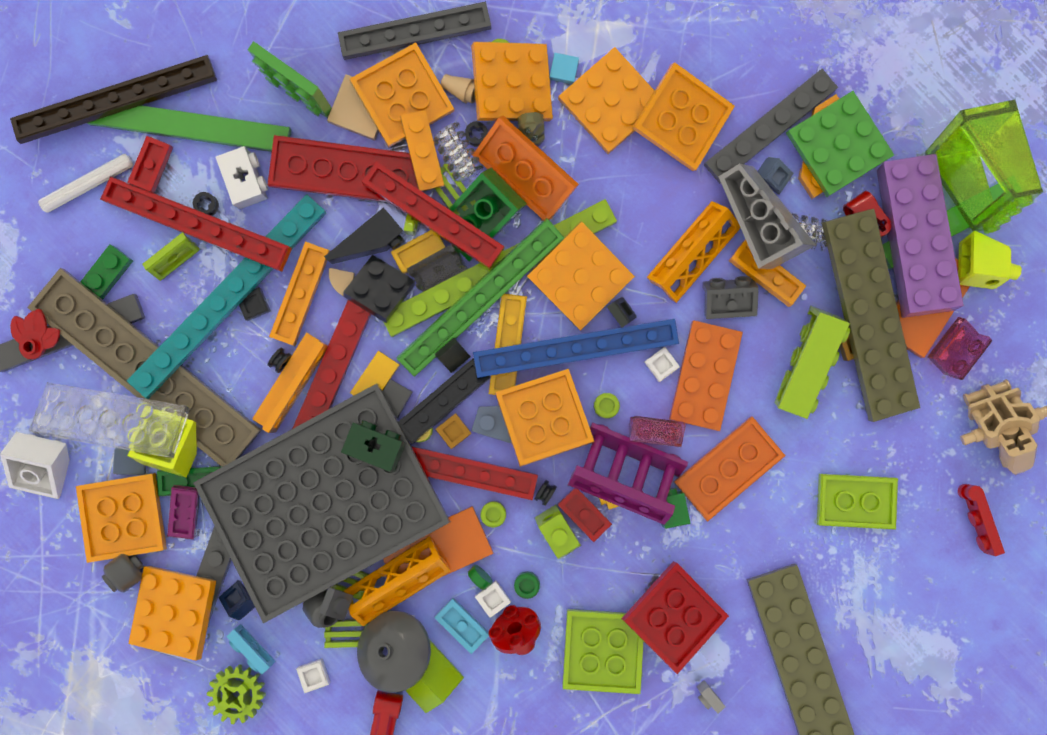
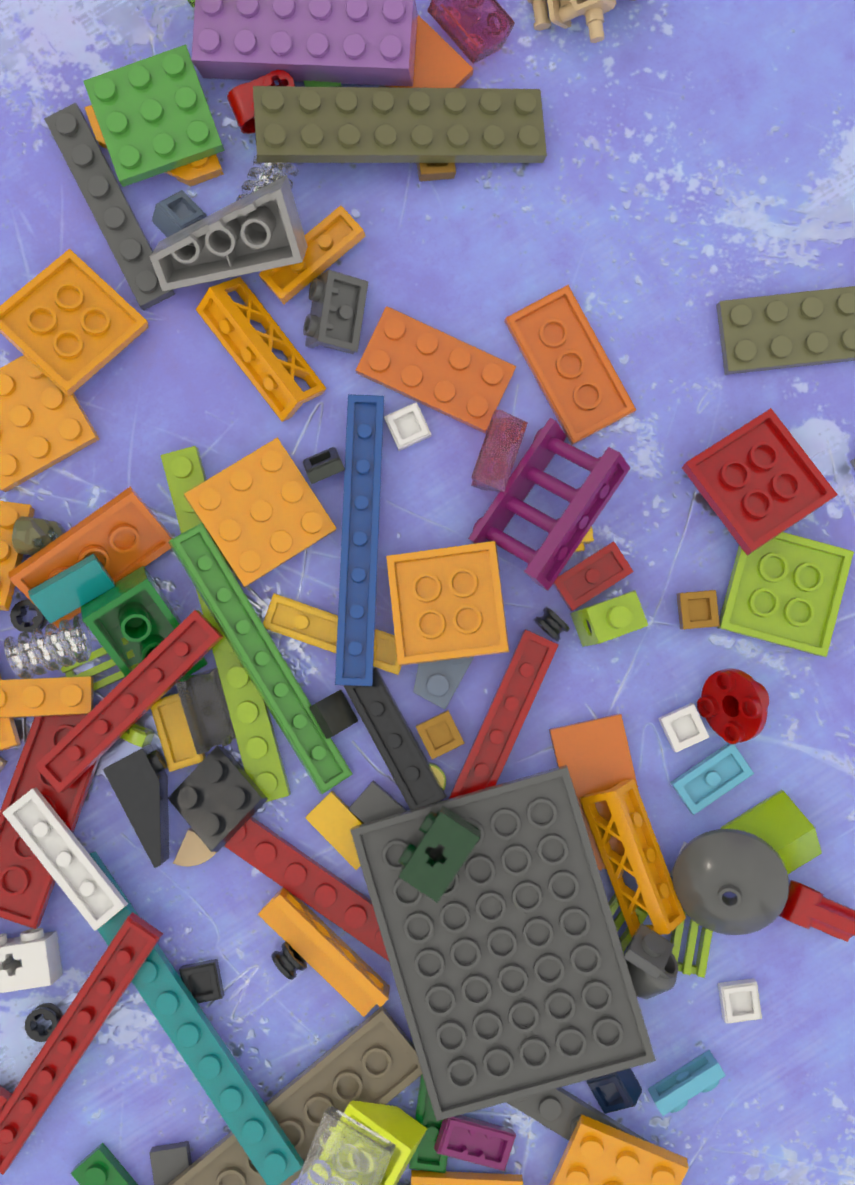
camera: 80 degrees left, 0 degrees up
lime tile [142,232,200,281] -> none
lime gear [207,664,266,724] -> none
light orange plate [269,241,330,346] -> none
green tile [468,565,493,590] -> none
lime tile [480,501,506,528] -> none
green tile [514,571,540,599] -> none
lime tile [594,393,620,418] -> none
green brick [661,488,691,529] -> none
lime wedge [774,305,850,419] -> none
lime tile [817,474,898,530] -> none
red plate [958,484,1005,556] -> none
none -> white plate [2,788,128,931]
none -> teal tile [28,554,115,624]
none -> pearl gold plate [677,590,720,630]

